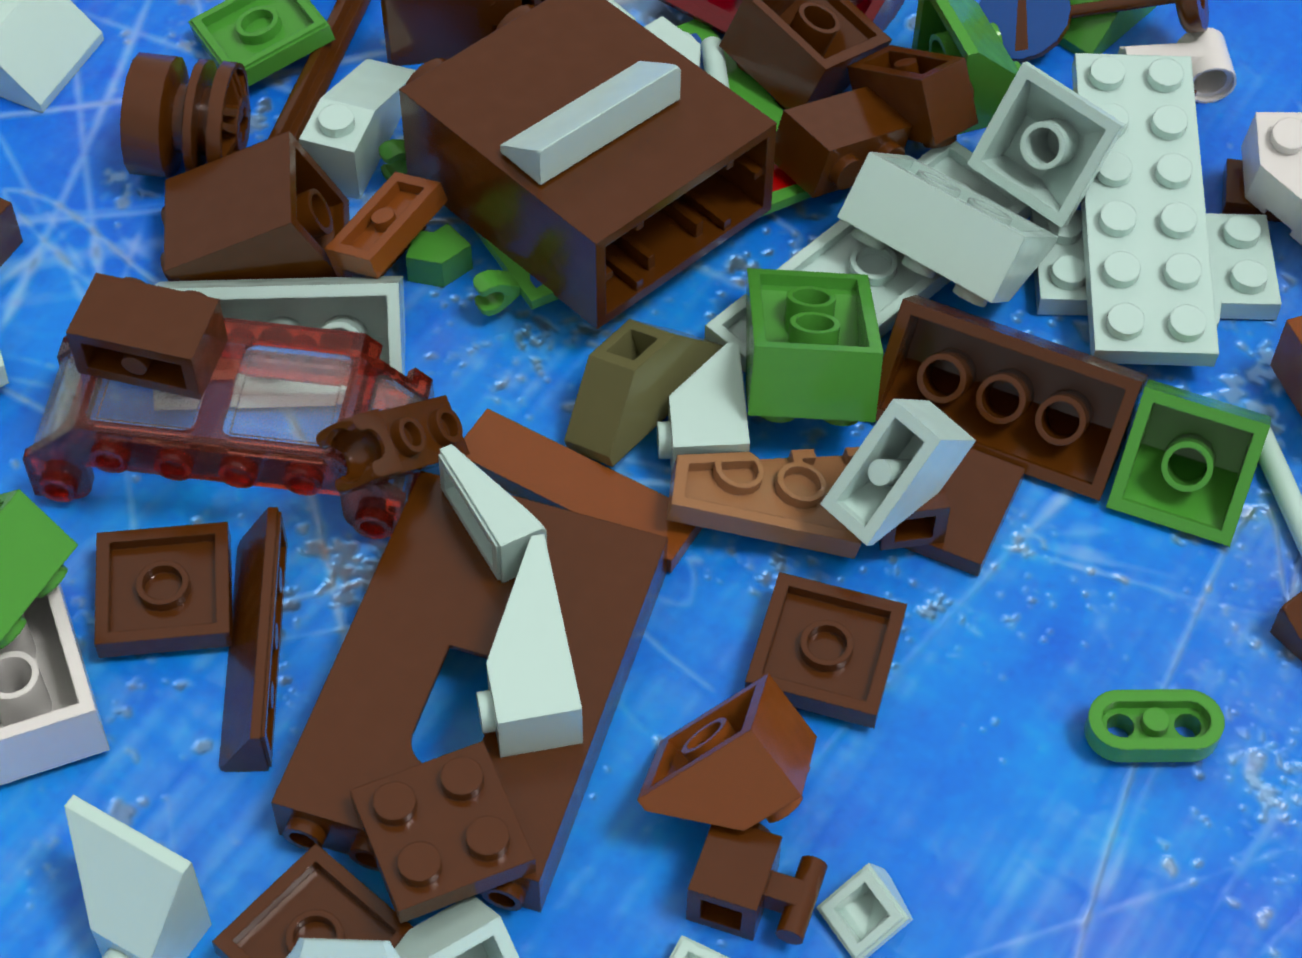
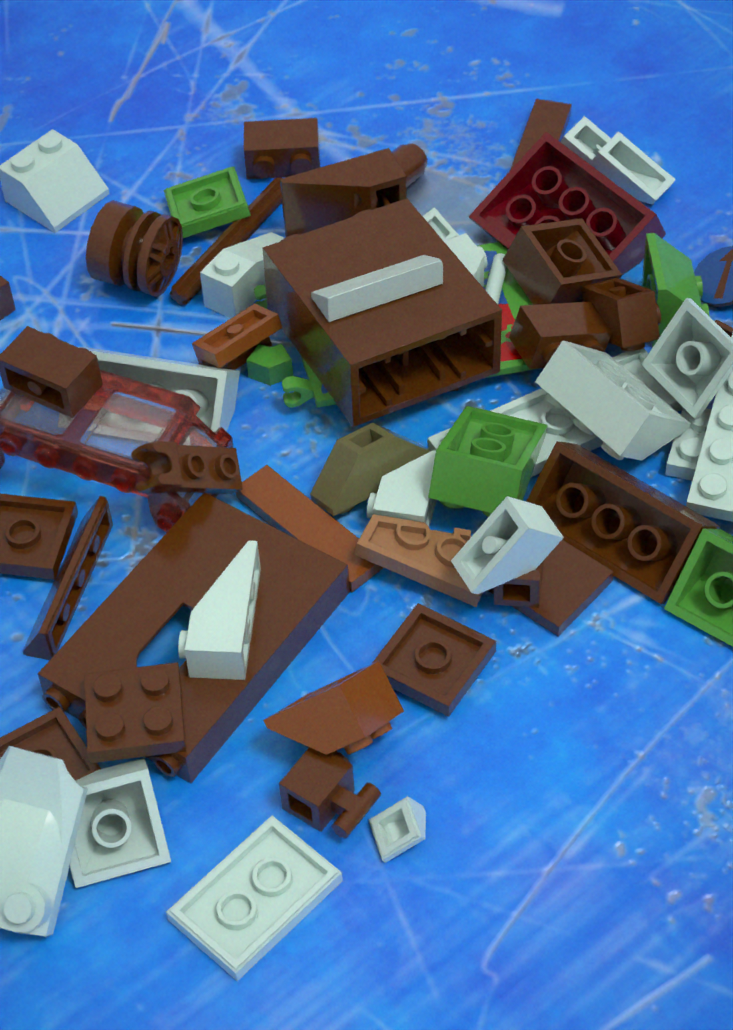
camera: 20 degrees right, 5 degrees down
reddish brown slope [160,131,350,281] -> none
light aqua slope [438,444,547,583] -> none
bright green plate [1084,689,1225,763] -> none

